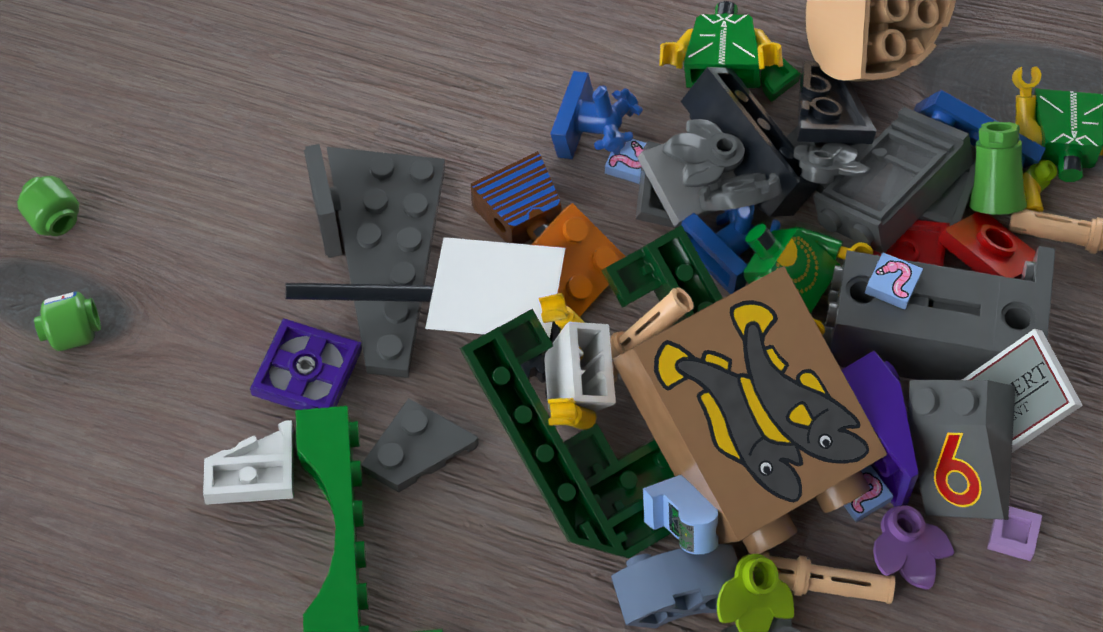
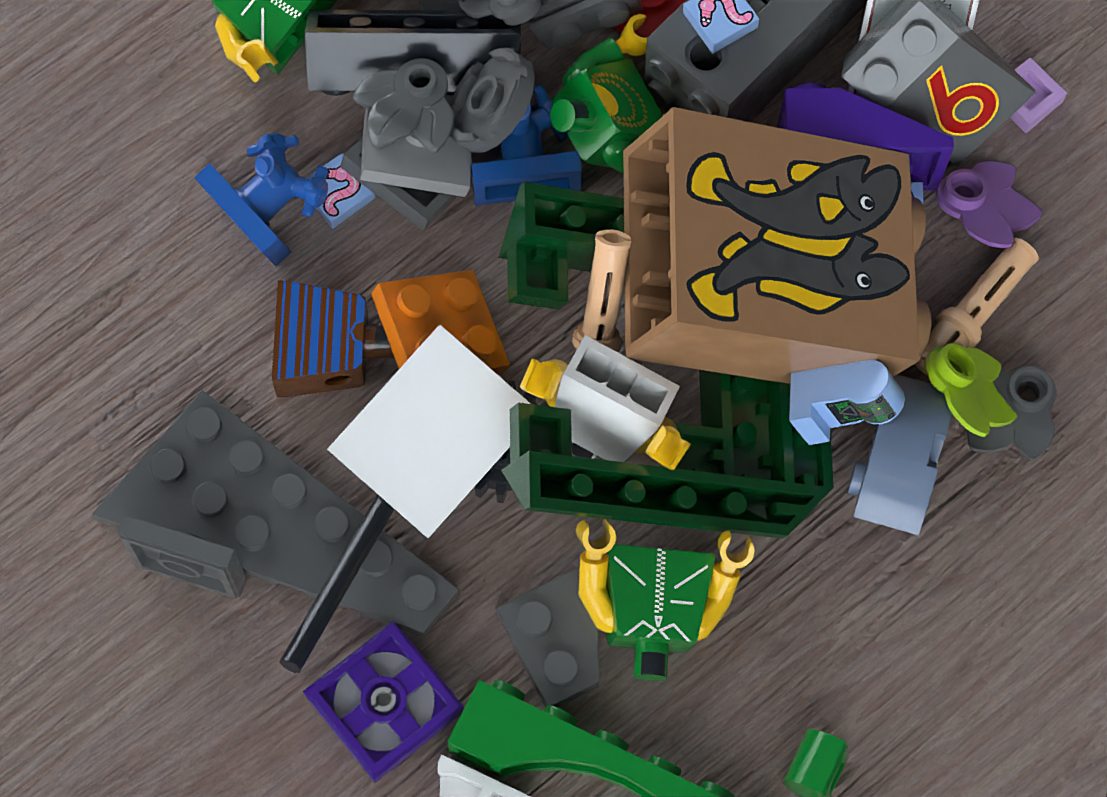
camera: 60 degrees left, 10 degrees up
none -> torso [576,519,754,682]

